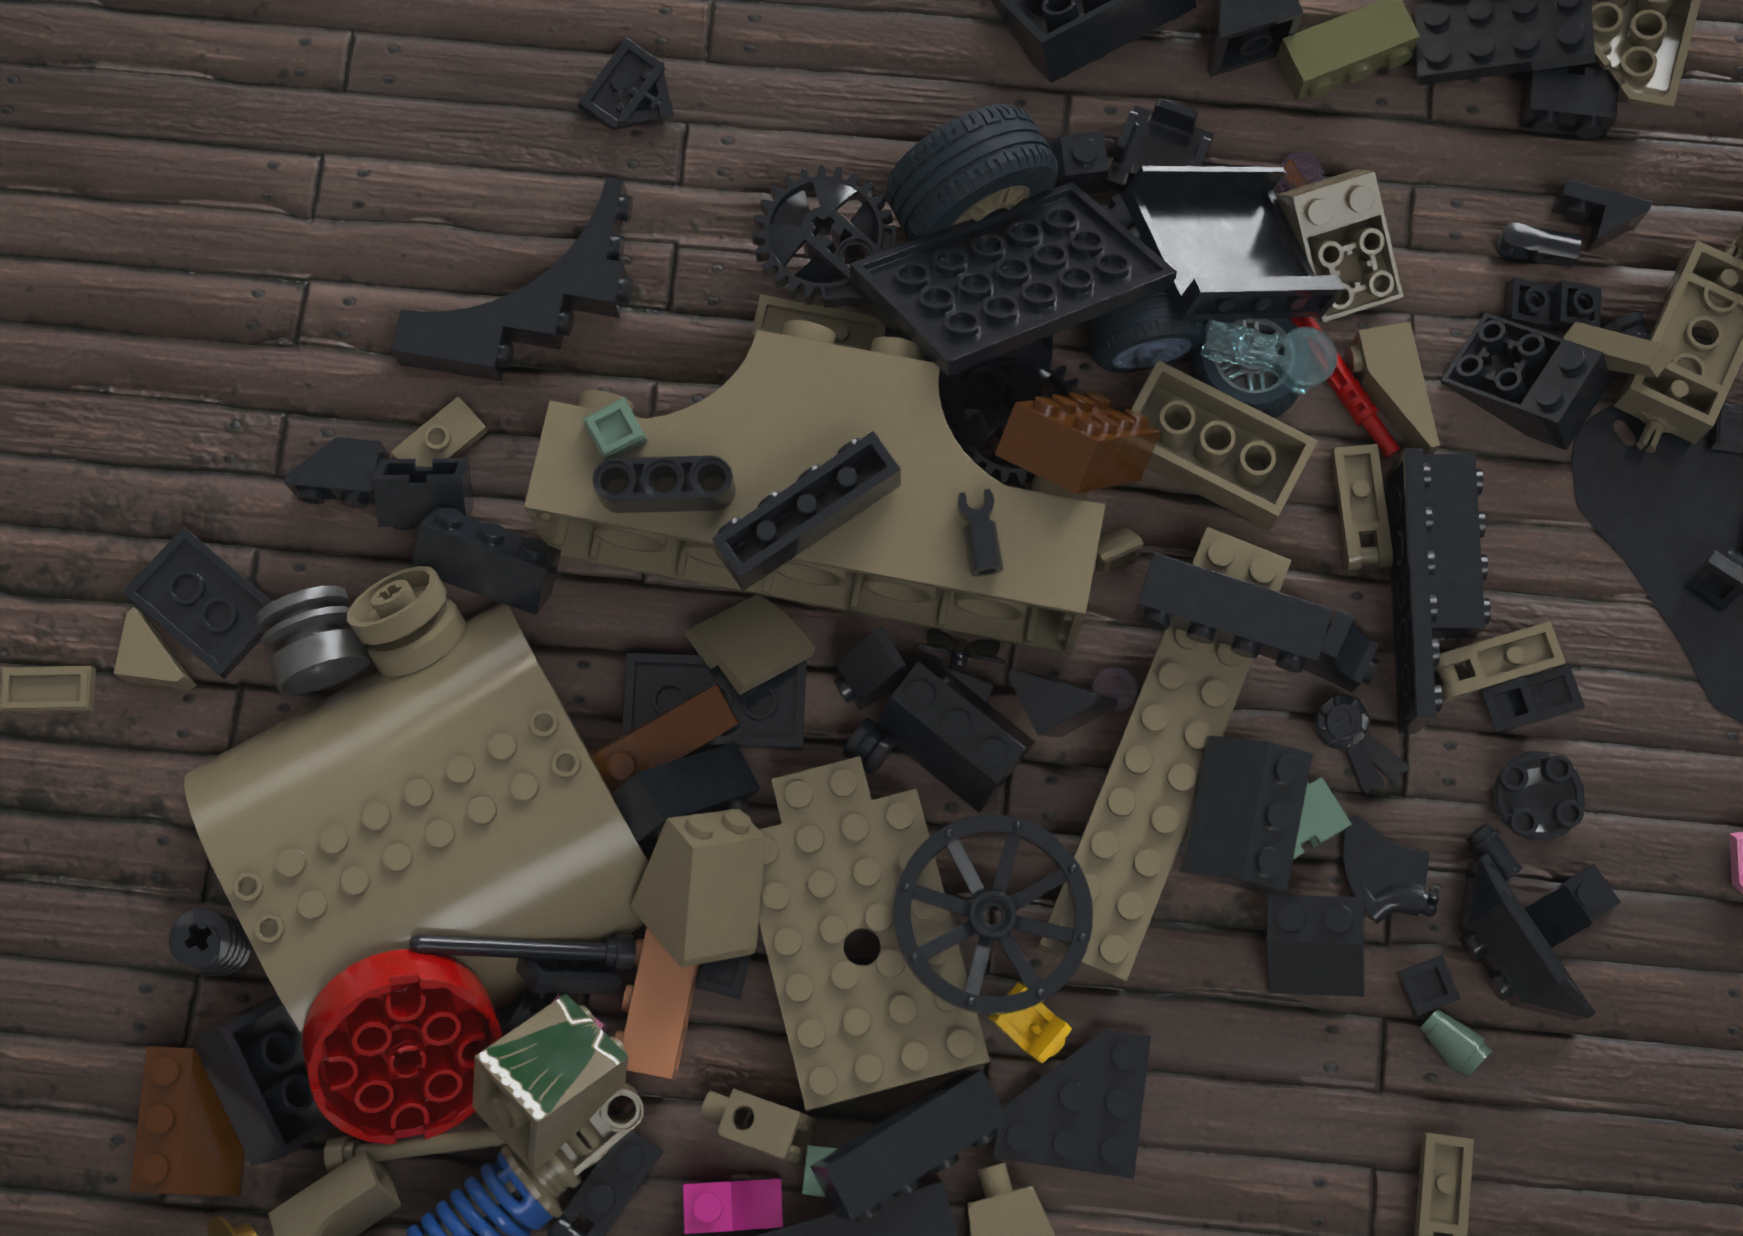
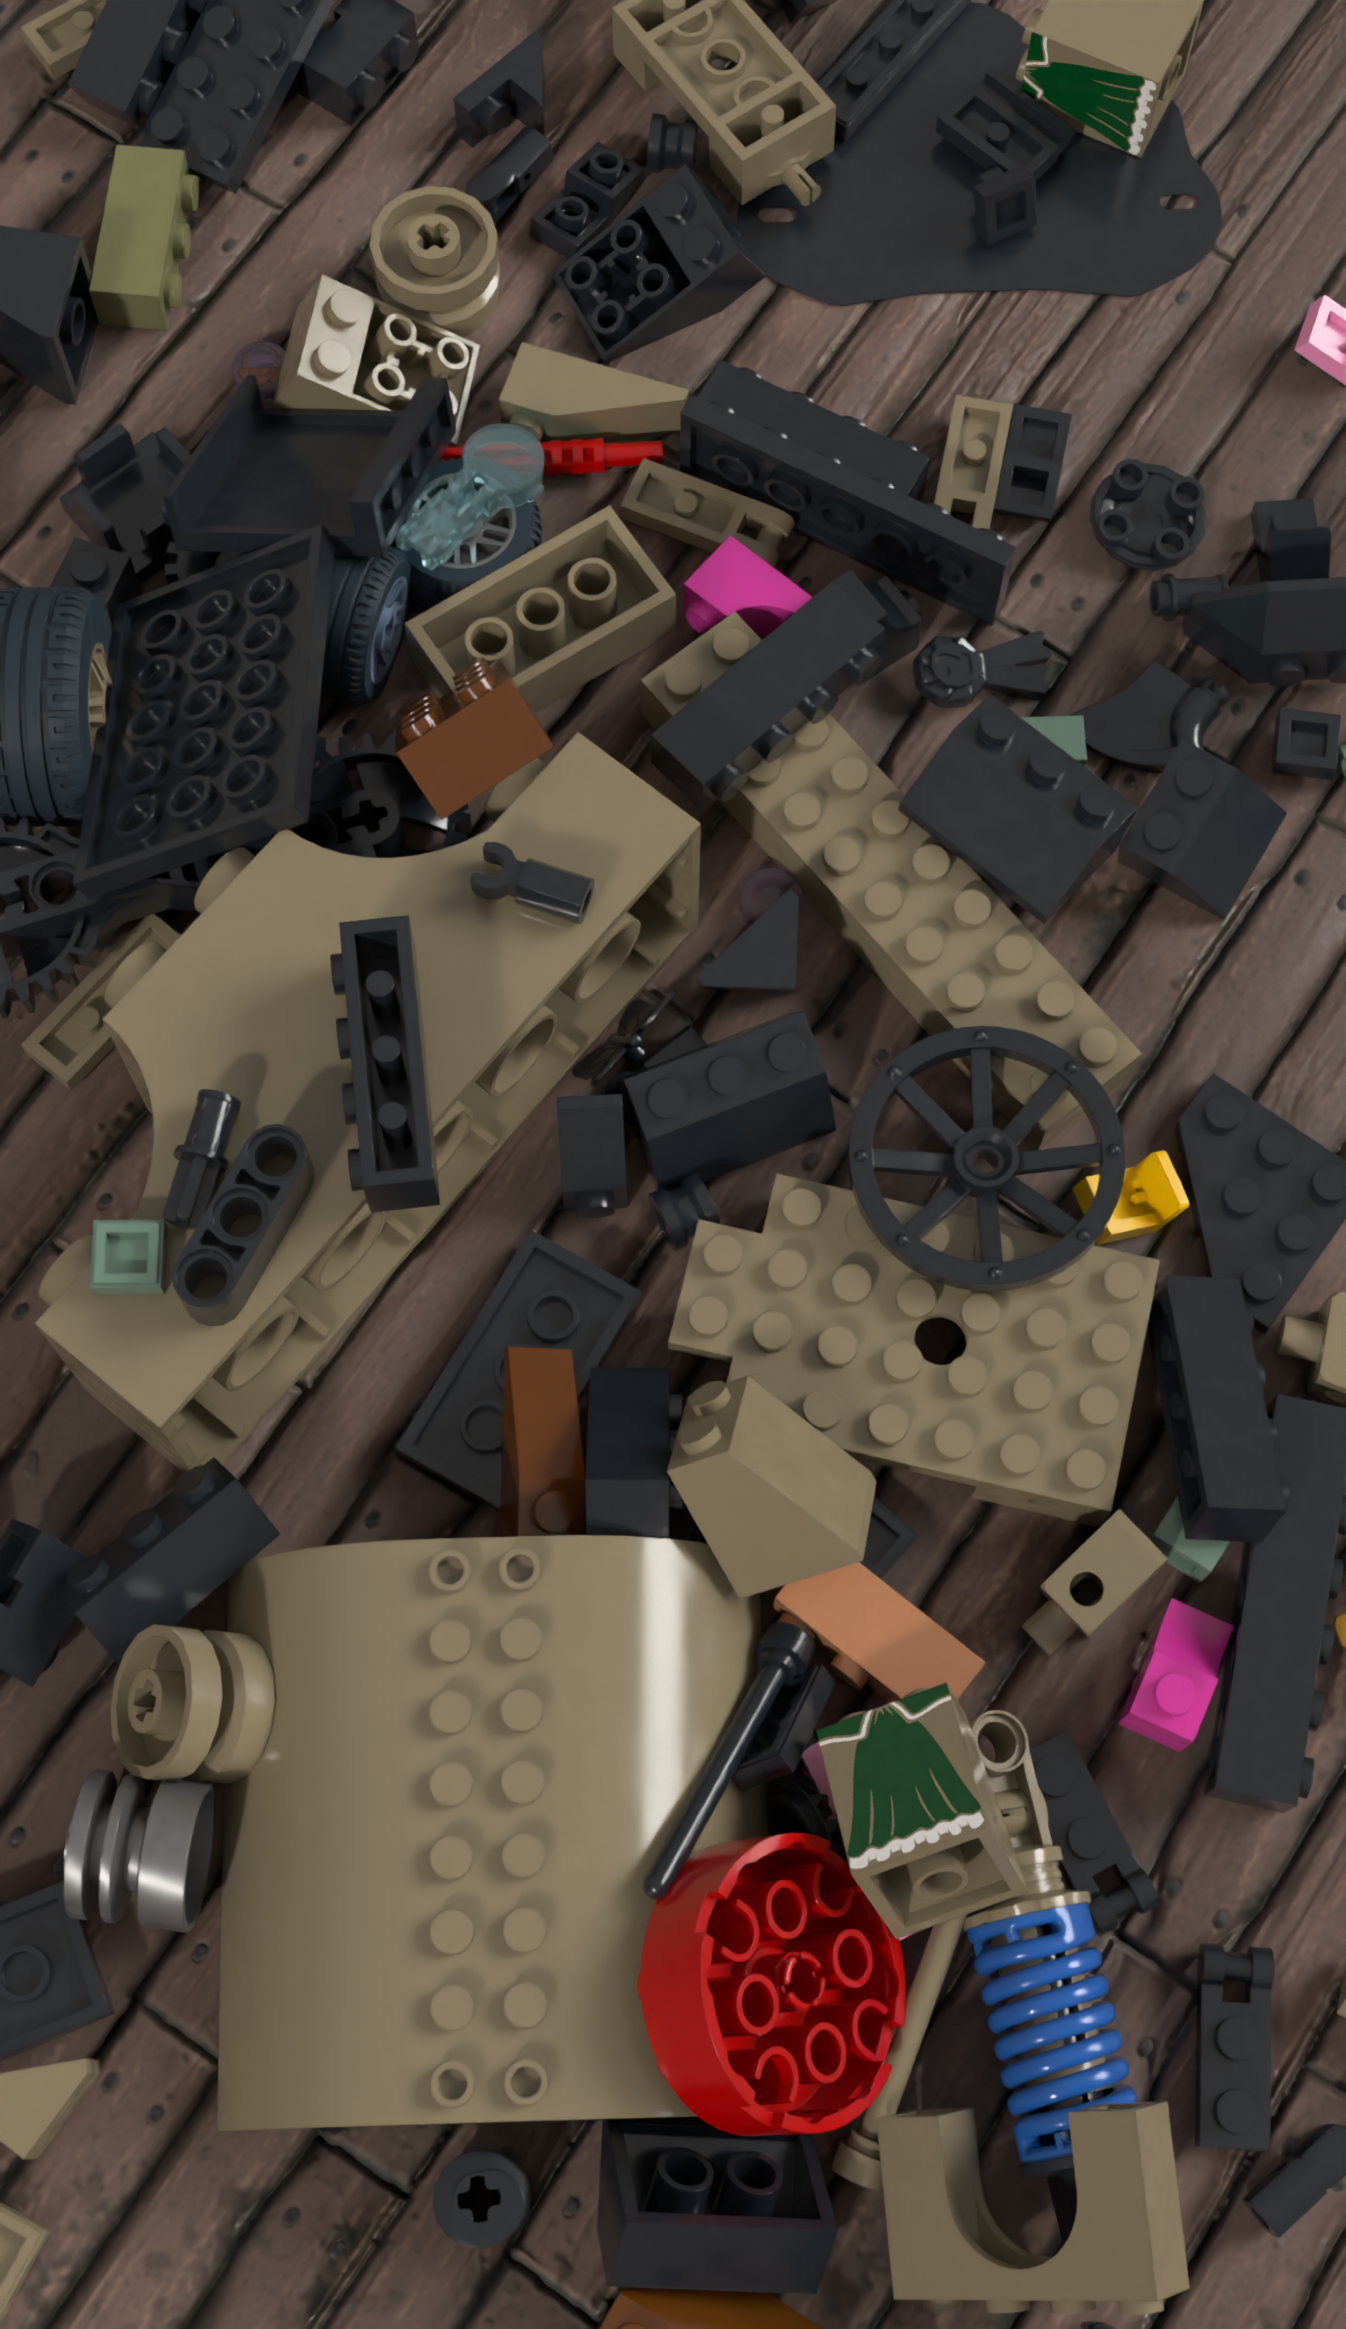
camera: 65 degrees left, 5 degrees down
dark tan slope [685,594,816,695] -> none
dark tan piece [1563,322,1674,378] -> none
none -> black axle [163,1089,241,1230]
none -> dark tan wheel [369,186,502,337]
none -> dark pink arch [683,535,813,636]

